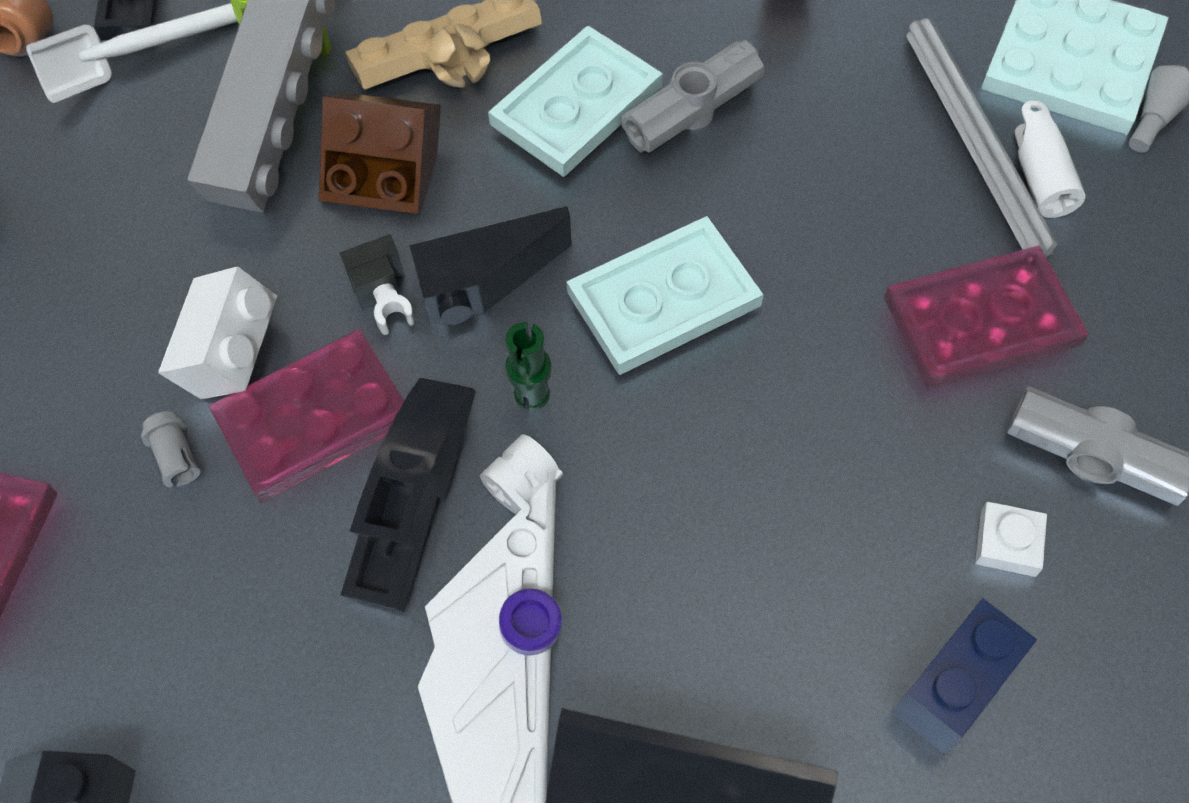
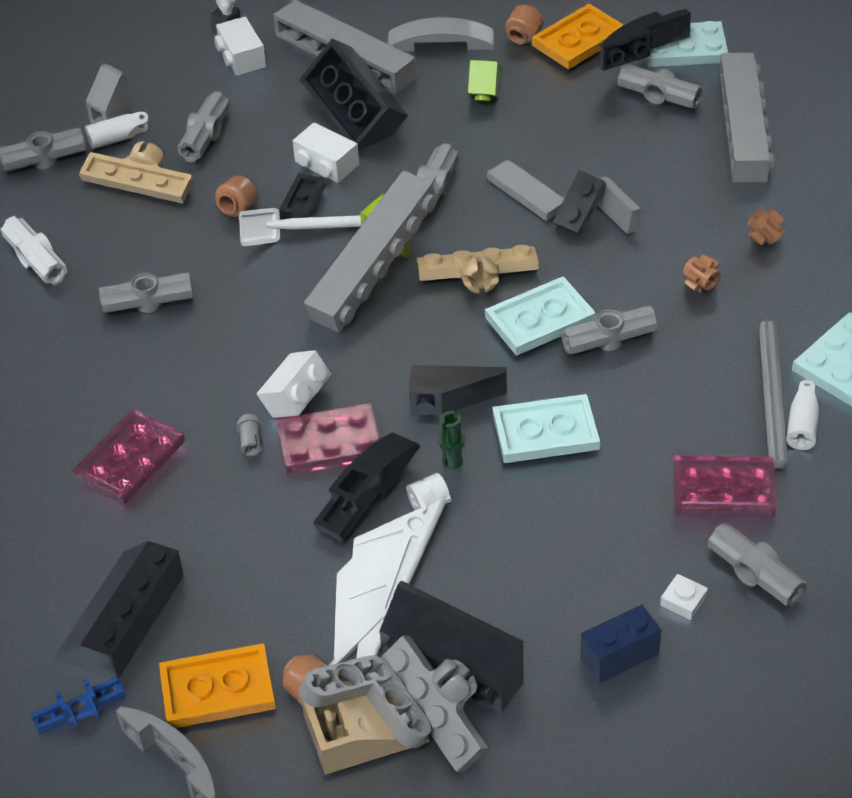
camera: 20 degrees right, 15 degrees down
reddish brown slope [319,92,441,214] -> none
pearl dark grey piece [339,234,415,335] -> none
dark purple tile [499,589,562,656] -> none

